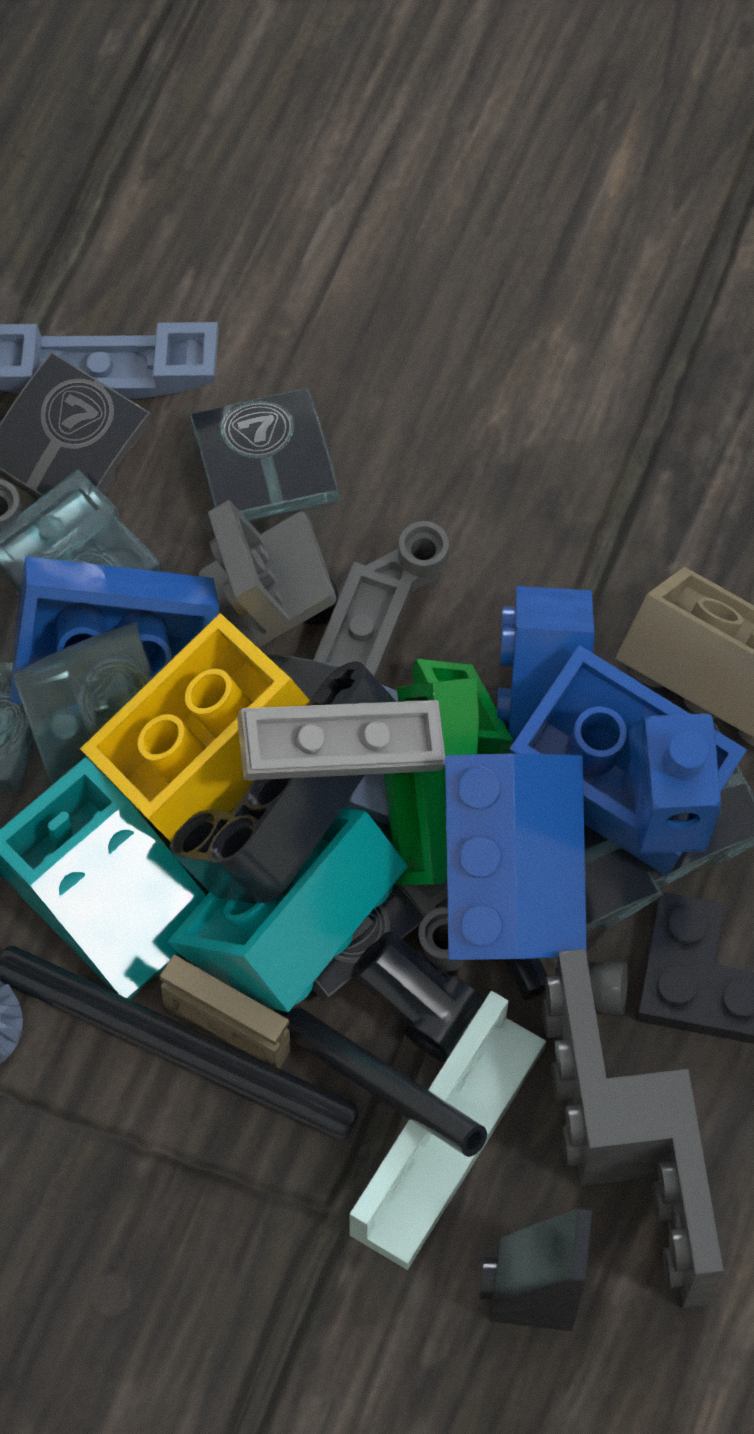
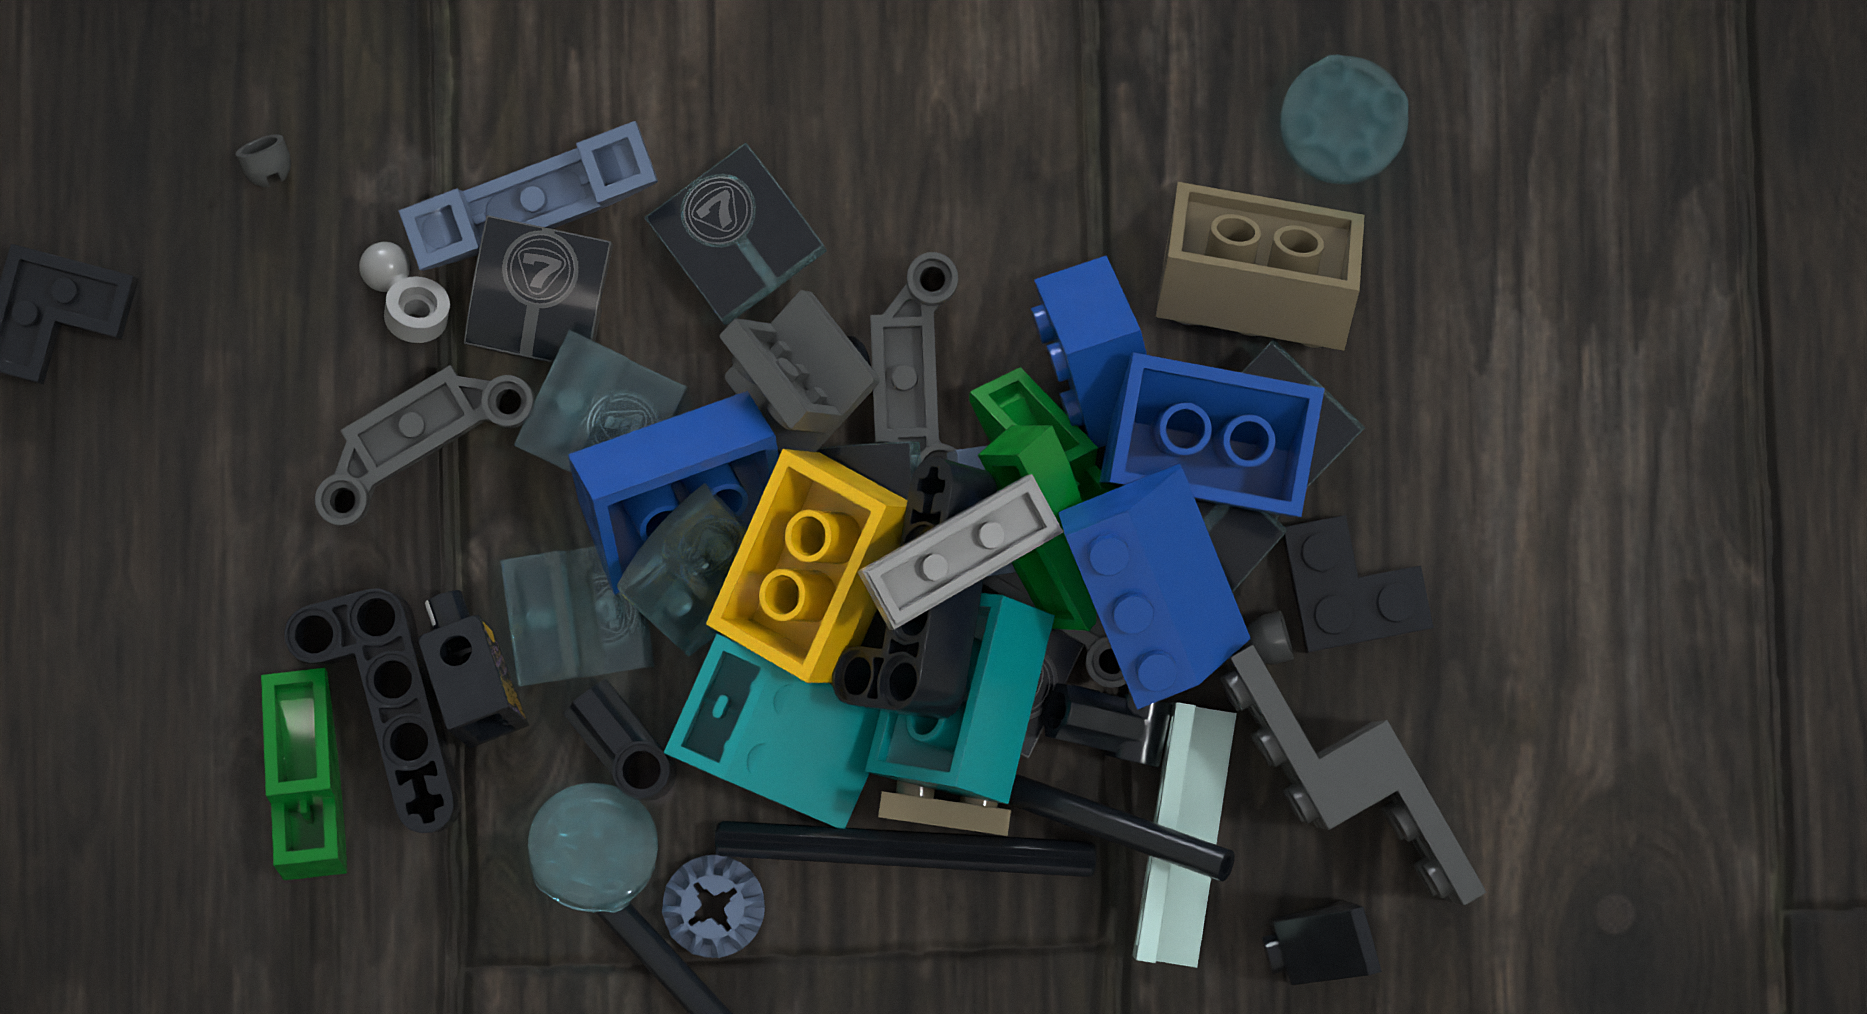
camera: 20 degrees left, 20 degrees up
blue torso [628,714,721,854] -> none

